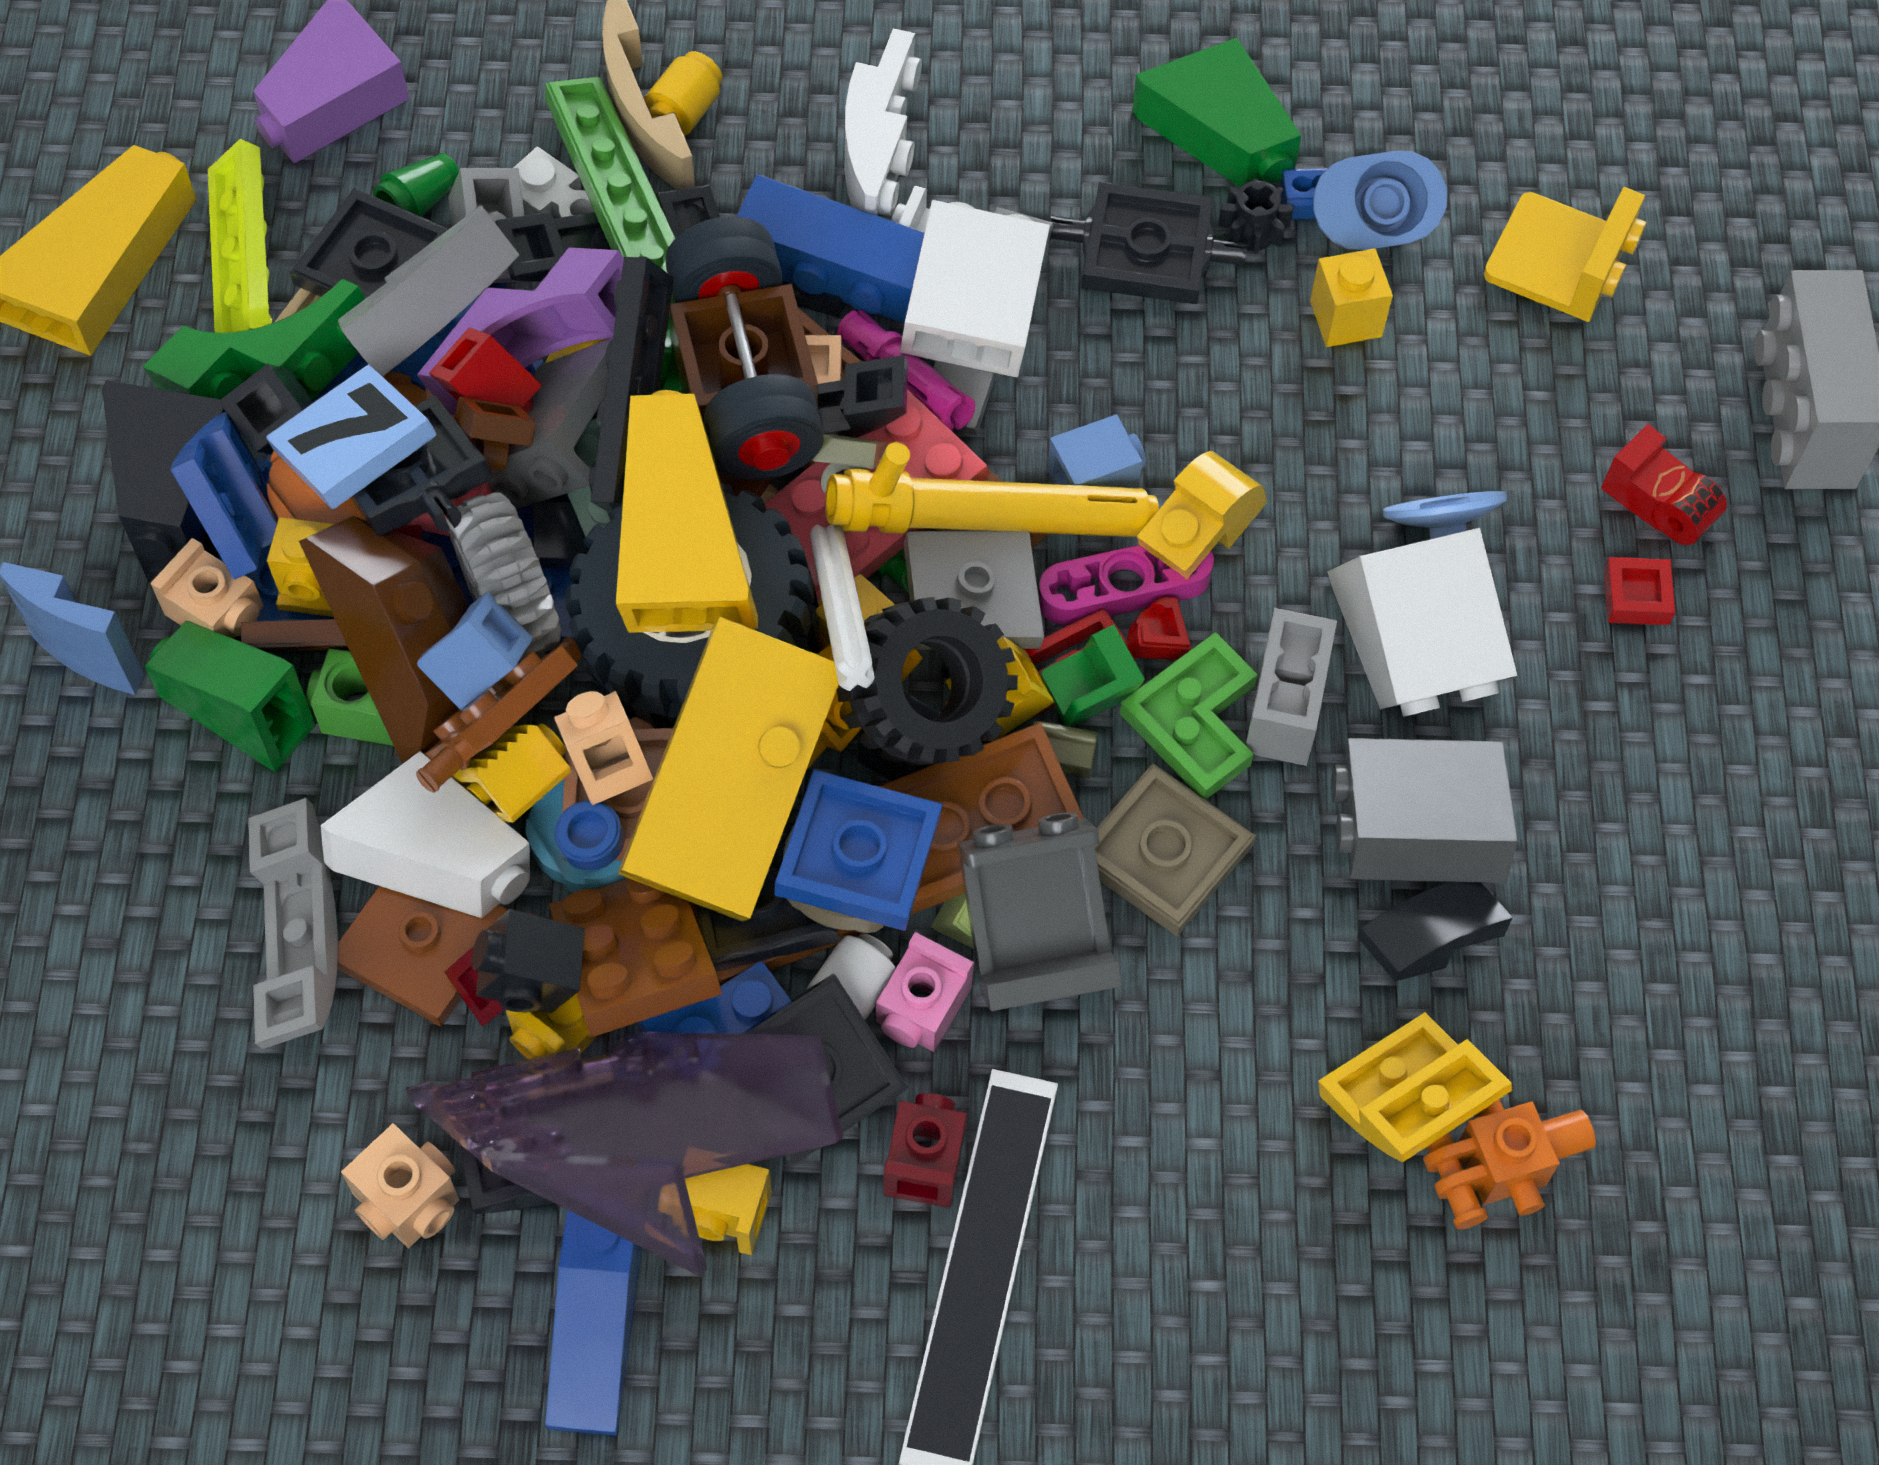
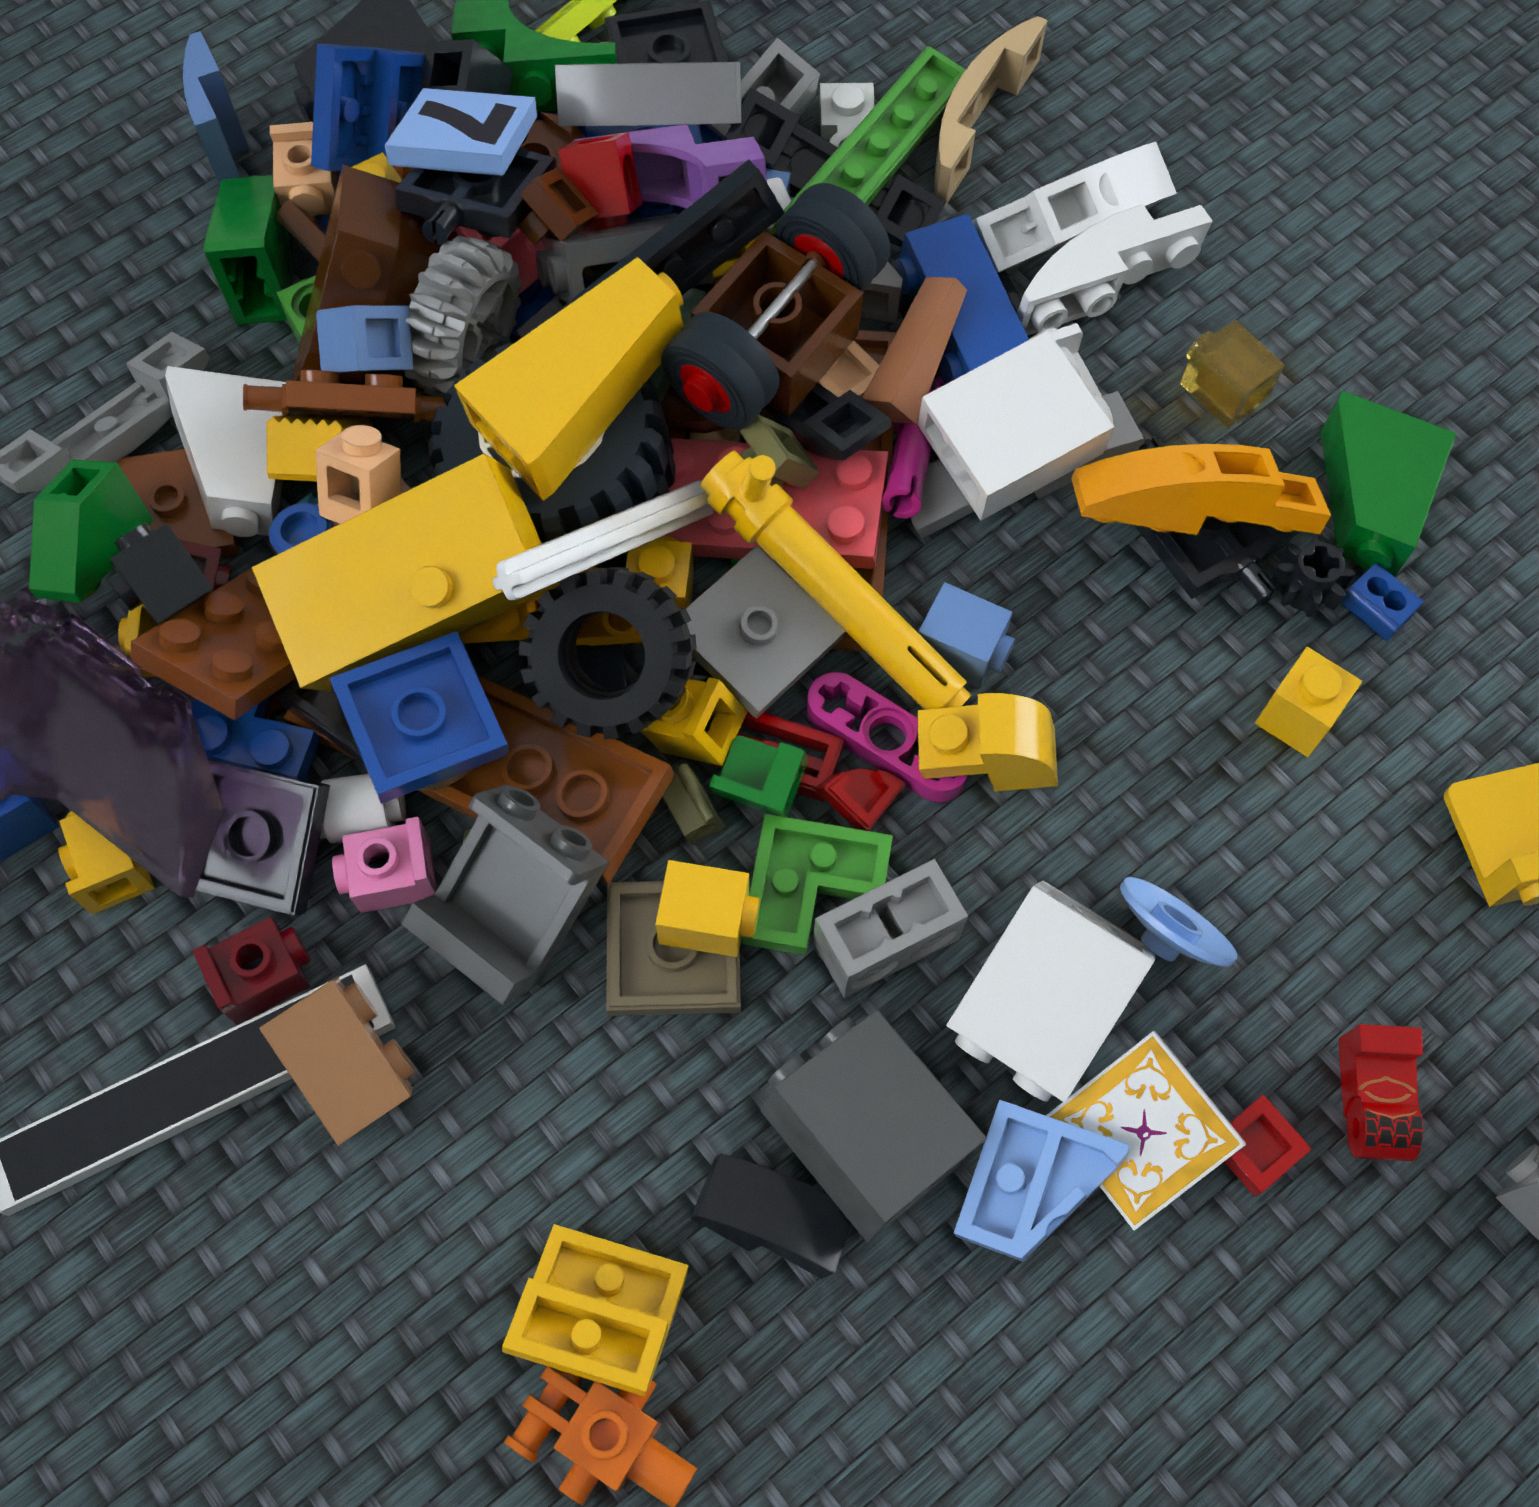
camera: 50 degrees right, 5 degrees up
green cone [373,153,459,217] -> none
yellow brick [644,51,723,136] -> none
medium blue piece [1313,151,1447,250] -> none
none -> green slope [29,459,154,603]
none -> medium nougat brick [259,976,416,1146]
none -> yellow brick [655,860,760,957]
none -> nougat piece [862,277,967,425]
none -> light blue wing [954,1100,1129,1262]
none -> white slope [972,142,1177,274]
none -> tile [1046,1031,1246,1231]
none -> light orange slope [1071,444,1331,535]
none -> clear yellow brick [1180,320,1285,429]

